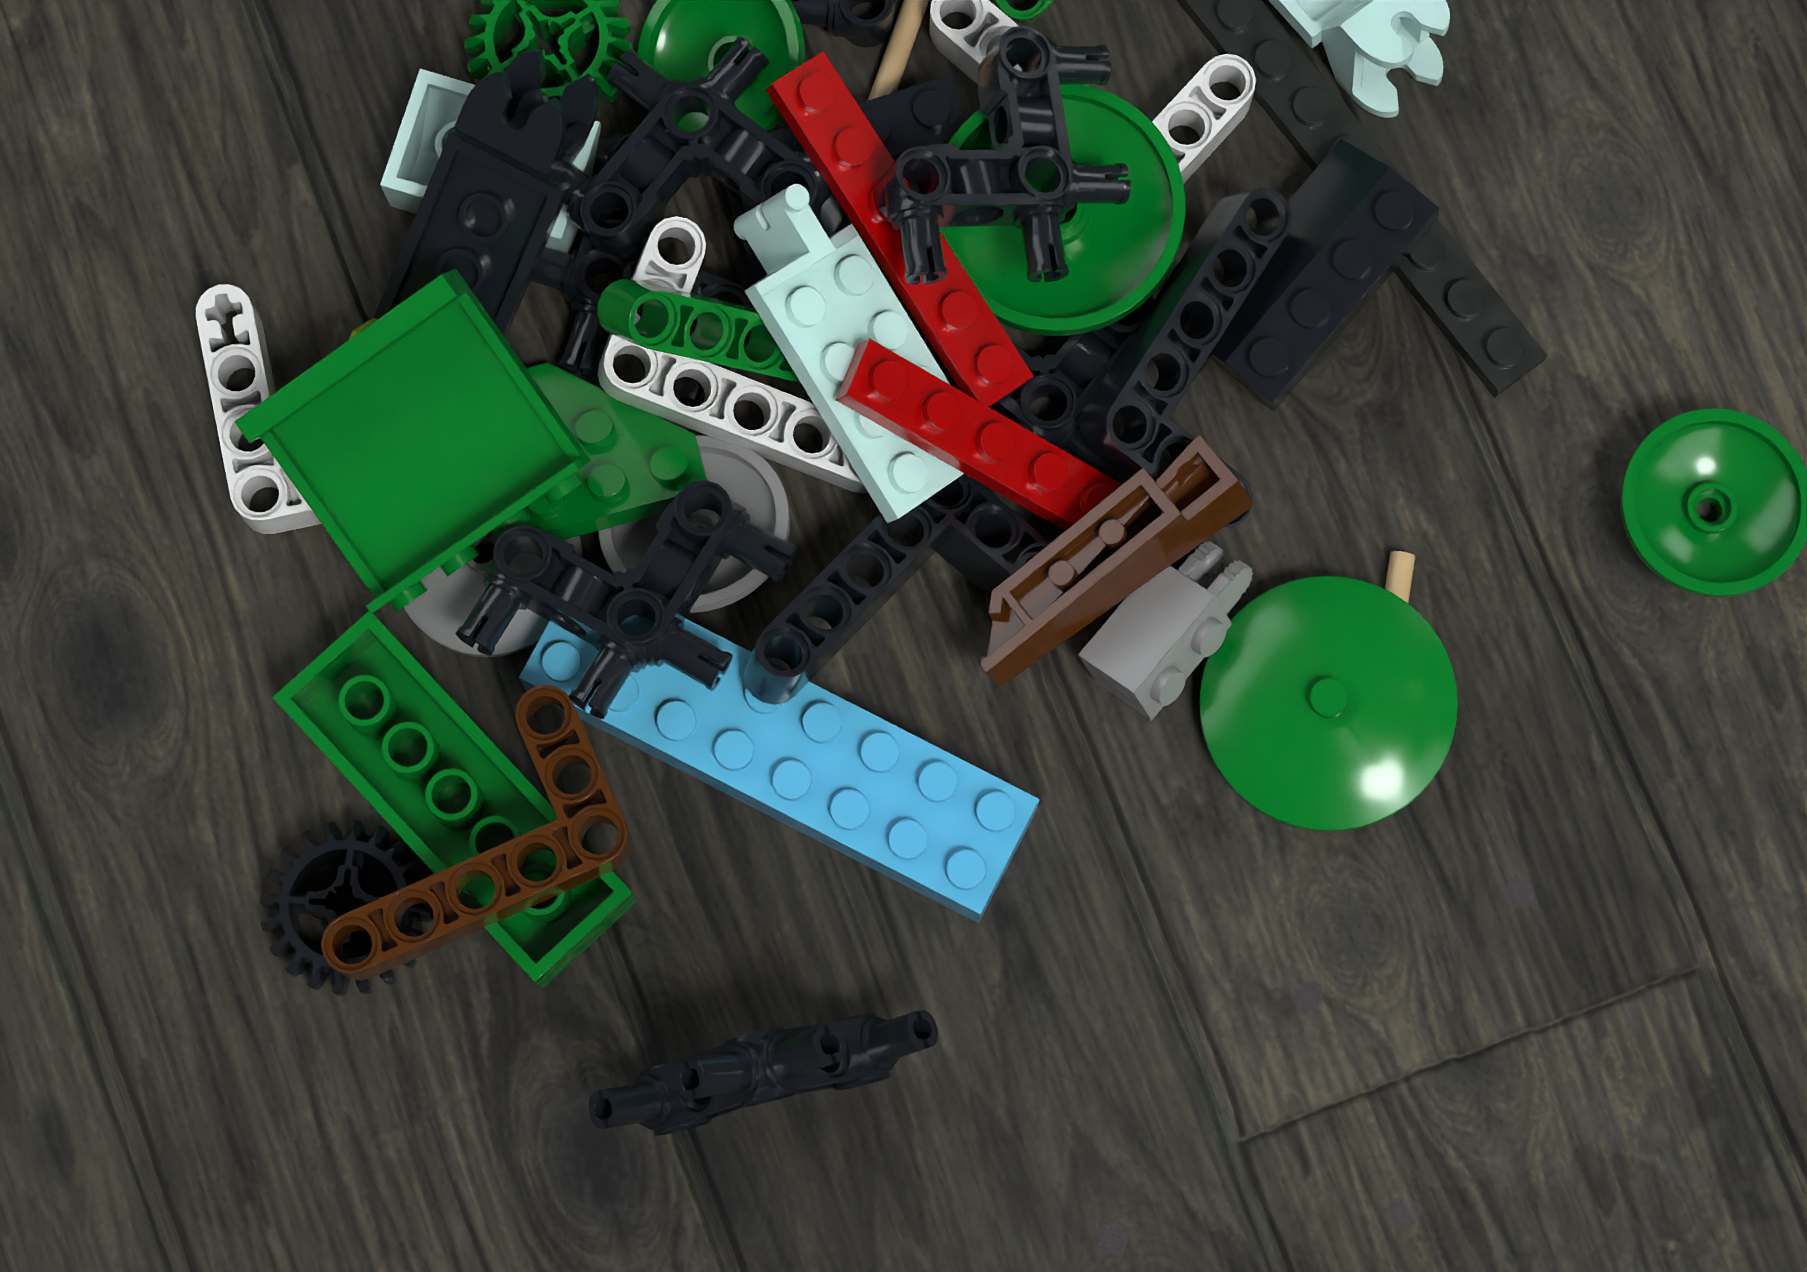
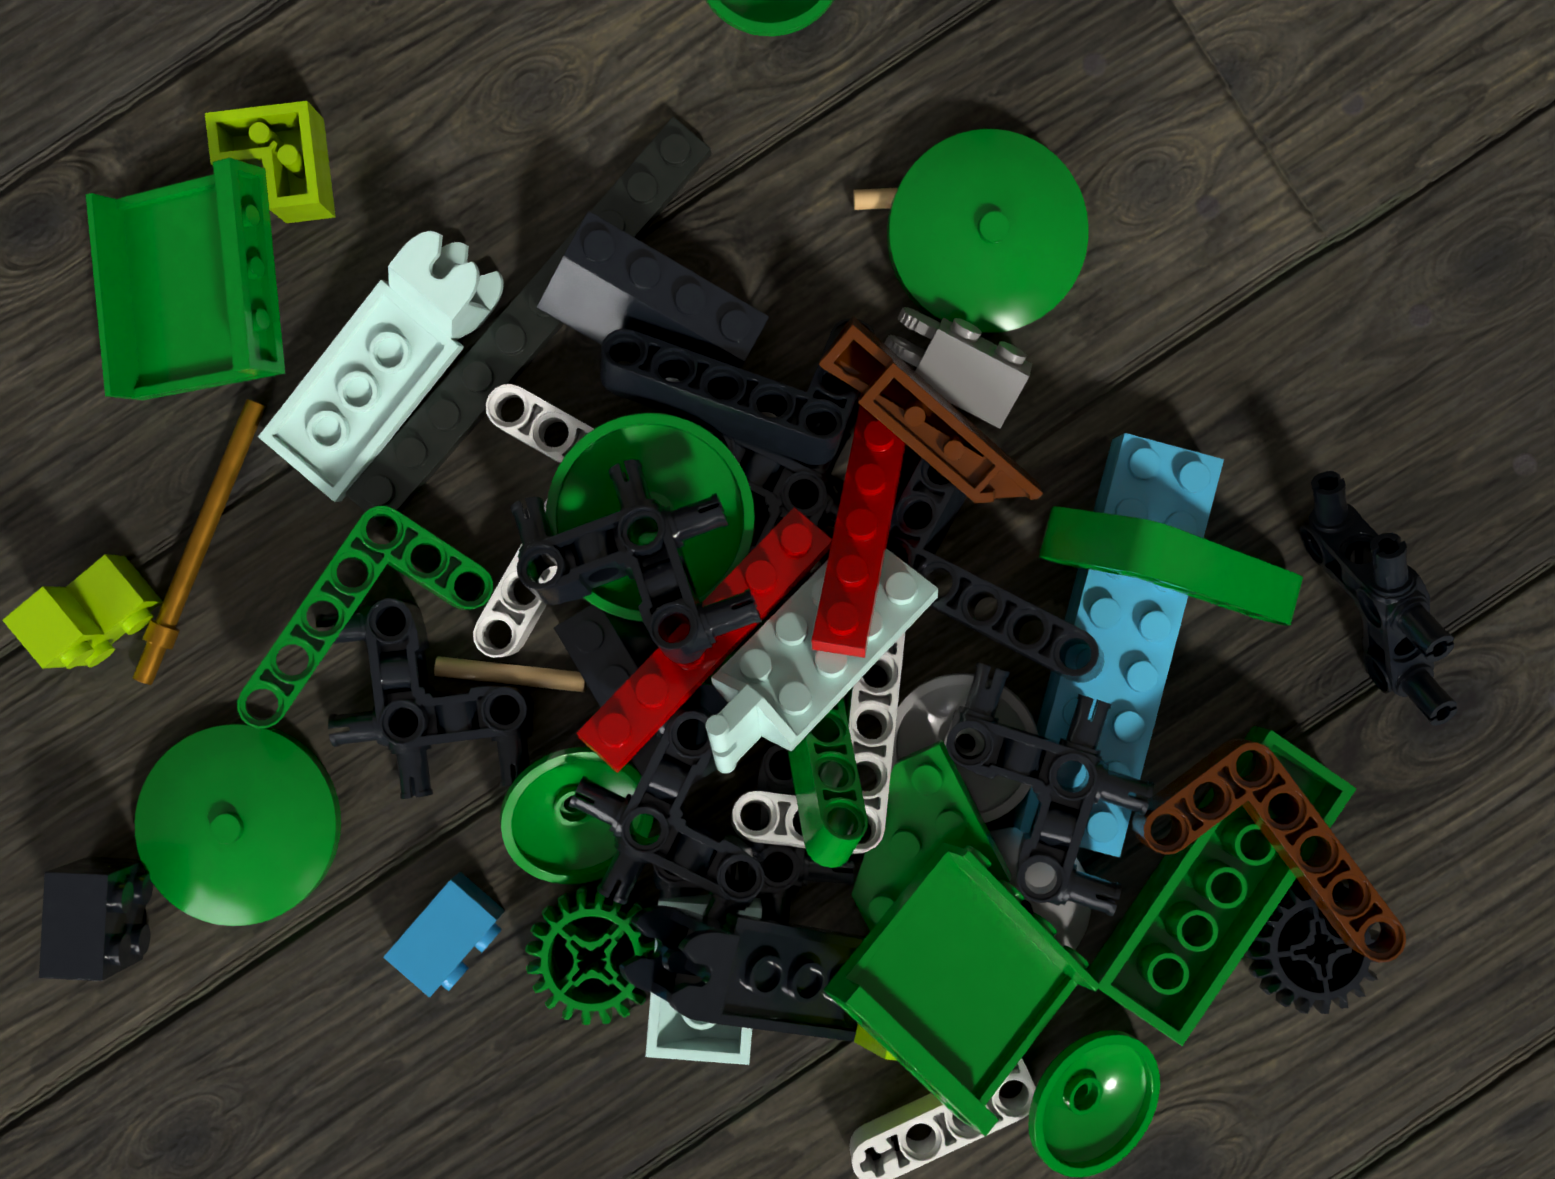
camera: 105 degrees left, 10 degrees up
none -> green dish [1028,1030,1160,1177]
none -> green beam [1039,506,1303,626]

